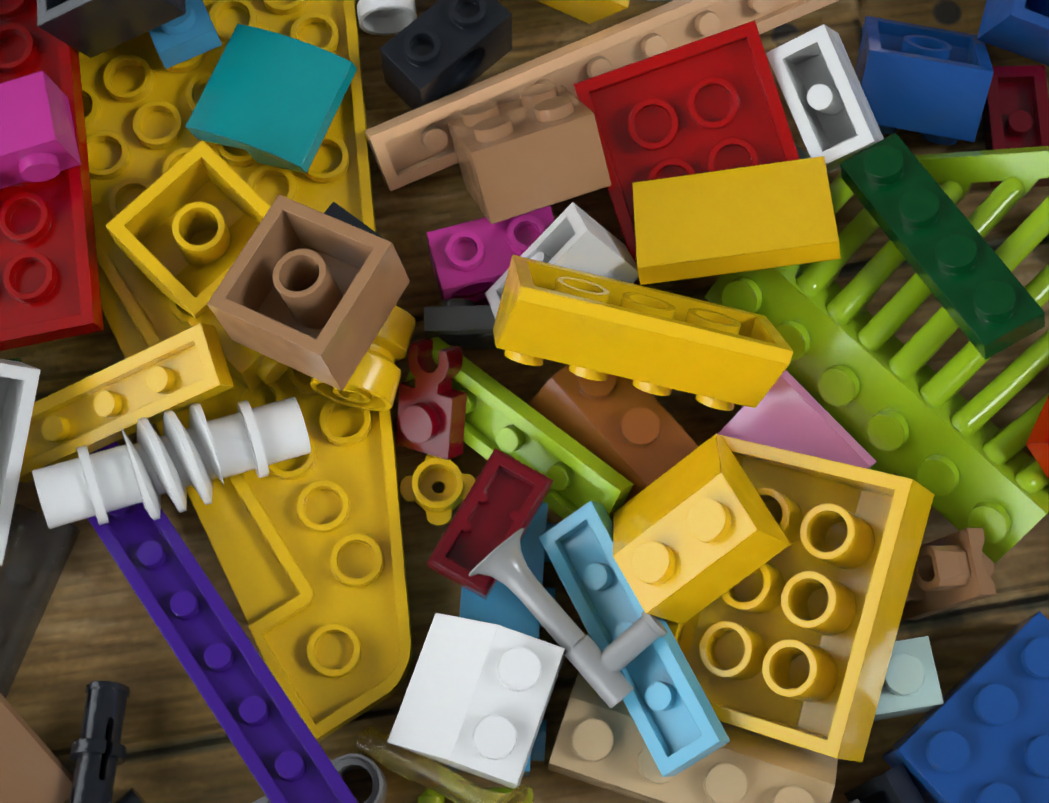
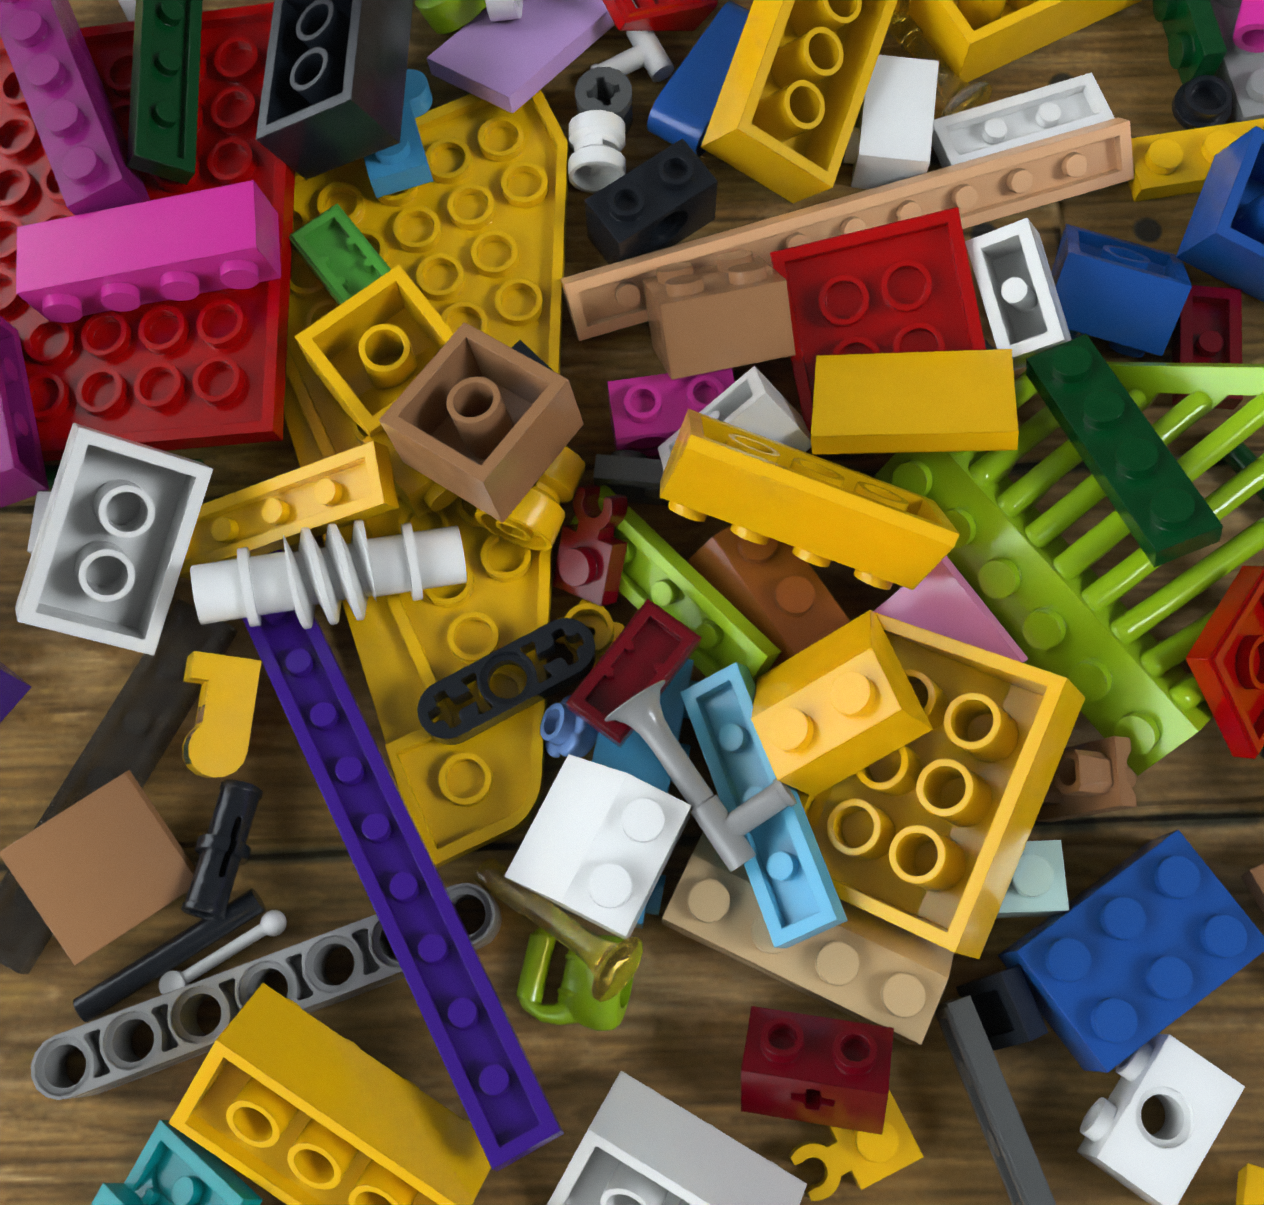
camera: 10 degrees right, 0 degrees up
teal slope [185,24,357,174] -> none
none -> yellow leg [182,651,261,778]
none -> bright green plate [289,204,391,305]
none -> black beam [417,618,596,745]
none -> medium blue plate [540,695,598,758]

